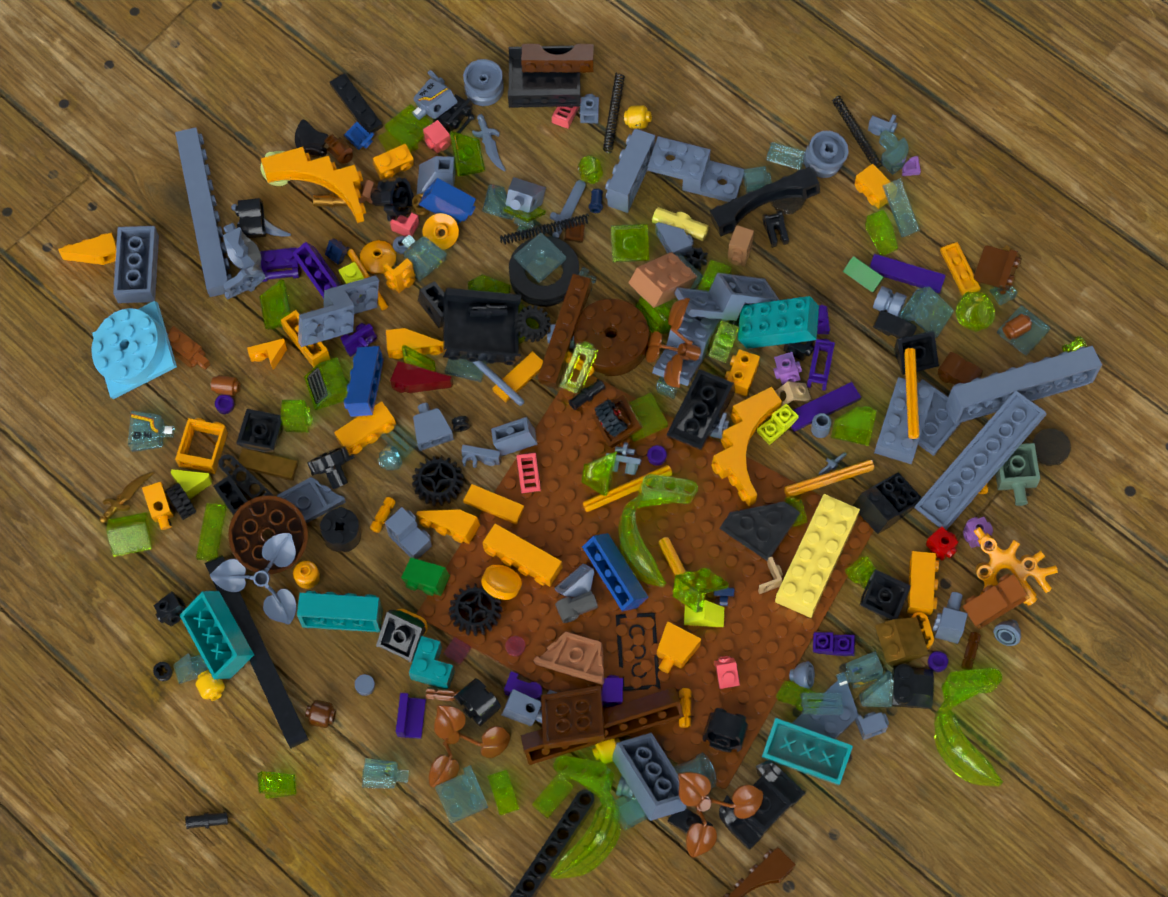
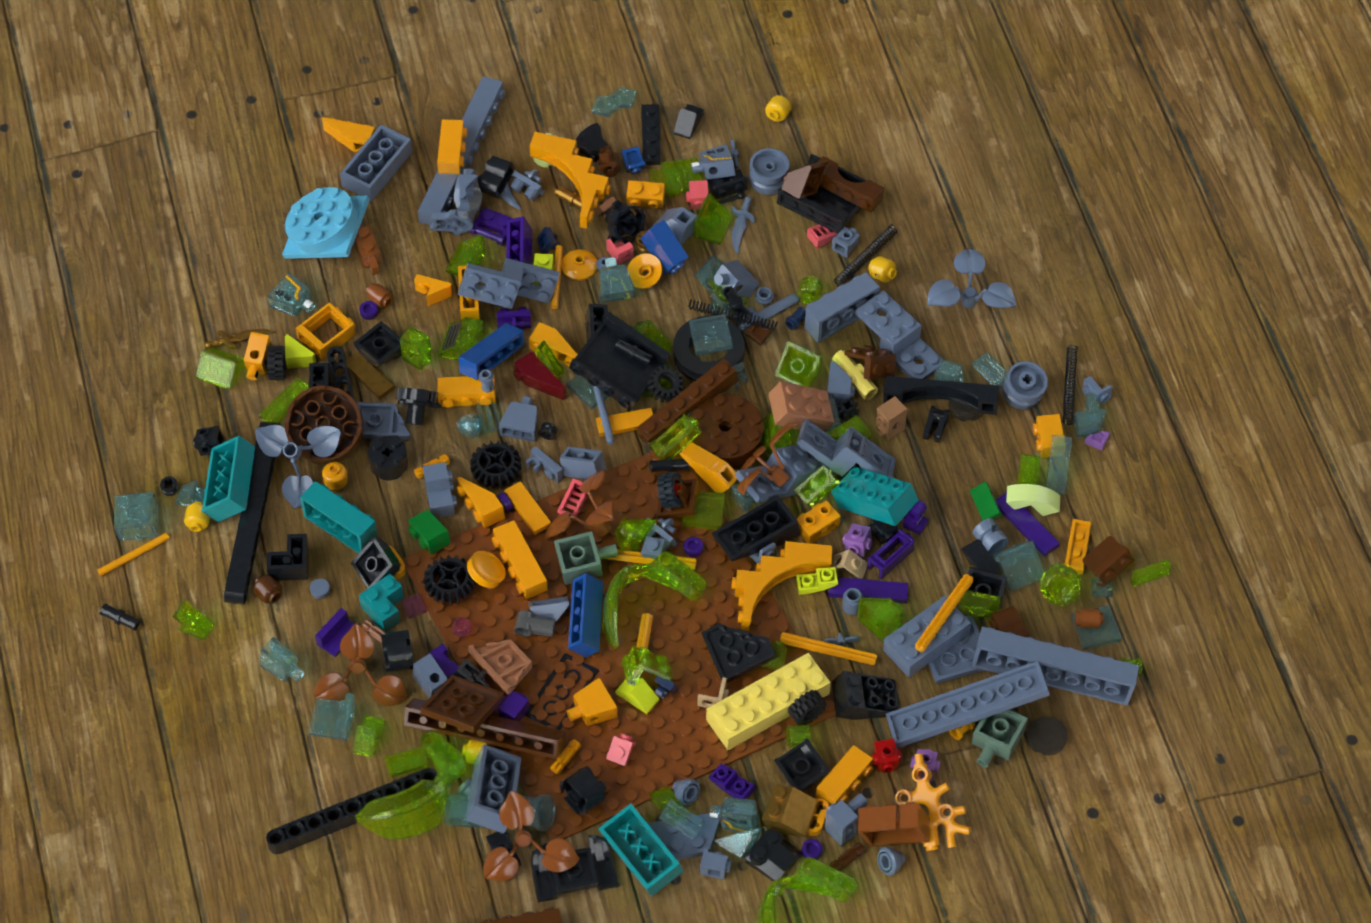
camera: 30 degrees right, 10 degrees down
light orange bracket [383,258,416,293] -> none
none -> light orange bar [97,533,170,576]
none -> clear light blue brick [114,491,159,541]
none -> black brick [267,534,309,581]
none -> light orange brick [437,119,467,174]
none -> black slope [453,659,491,688]
none -> sand blue pin [478,369,494,393]
none -> dark purple tile [497,492,513,512]
none -> sand blue hips [510,169,545,201]
none -> dark orange plant [546,469,614,541]
none -> sand green brick [554,531,618,585]
none -> clear light blue tile [592,87,637,117]
none -> sand blue plate [641,536,666,560]
none -> slope [674,104,704,139]
none -> light orange slope [680,442,737,496]
none -> black pin [722,286,750,319]
none -> sand blue plate [755,287,773,305]
none -> yellow head [765,95,791,122]
none -> reddish brown slope [782,160,829,199]
none -> black tyre [788,690,827,726]
none -> reddish brown bracket [844,345,896,380]
none -> sand blue plant [927,249,1016,308]
none -> clear neon green slope [959,590,1001,617]
none -> yellowish green brick [1007,484,1060,516]
none -> clear neon green tile [1130,559,1171,587]

